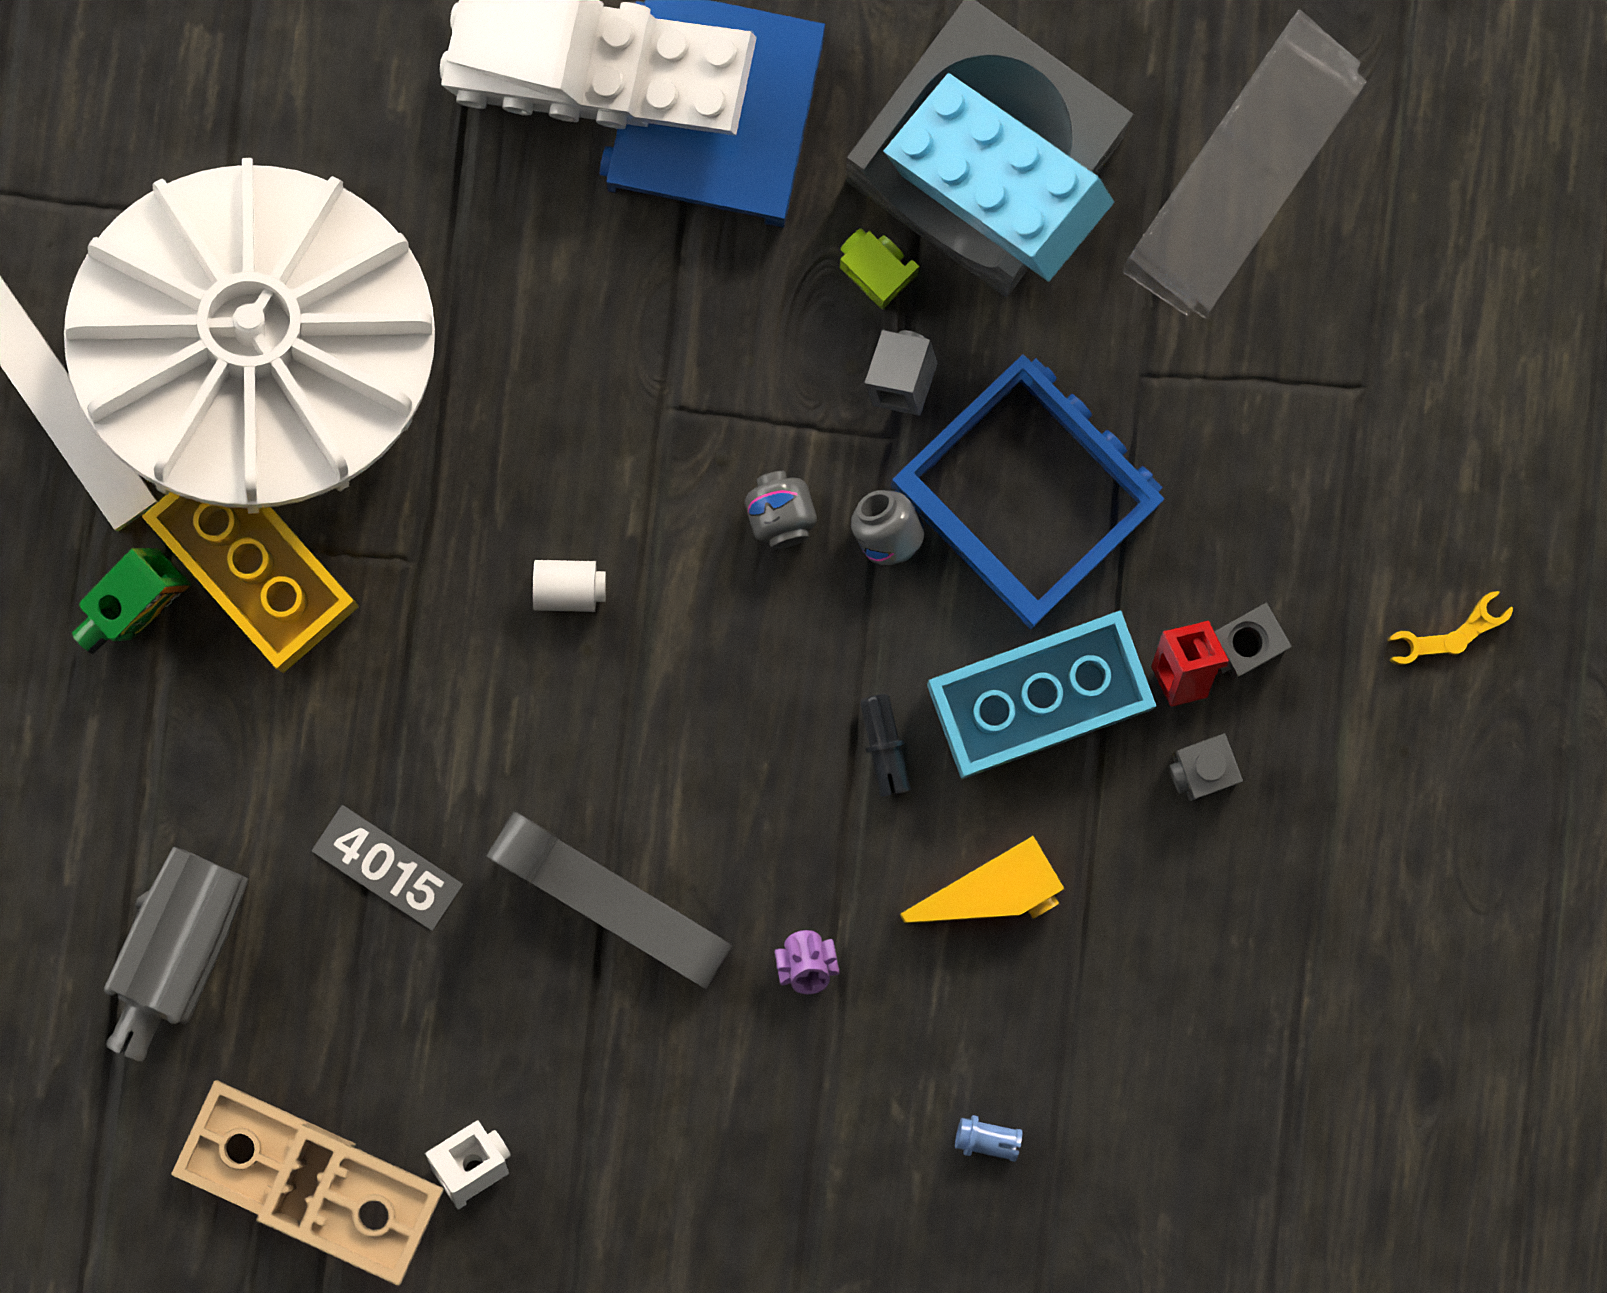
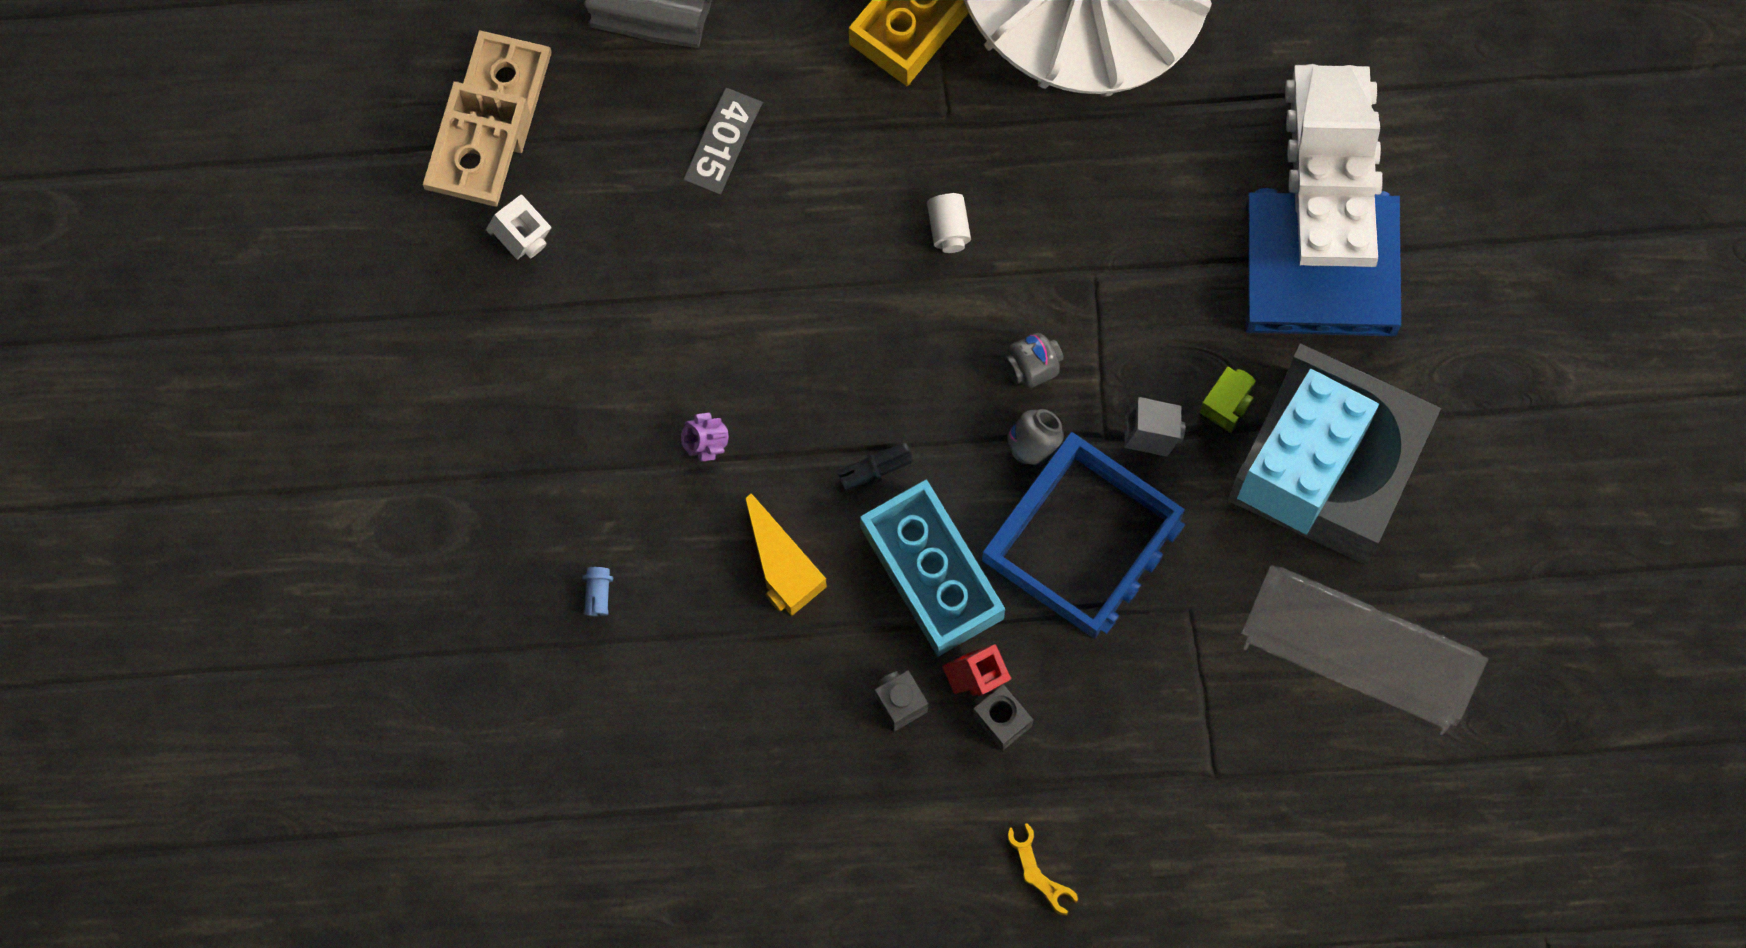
camera: 85 degrees right, 10 degrees down
dark grey beam [487,812,733,989] -> none

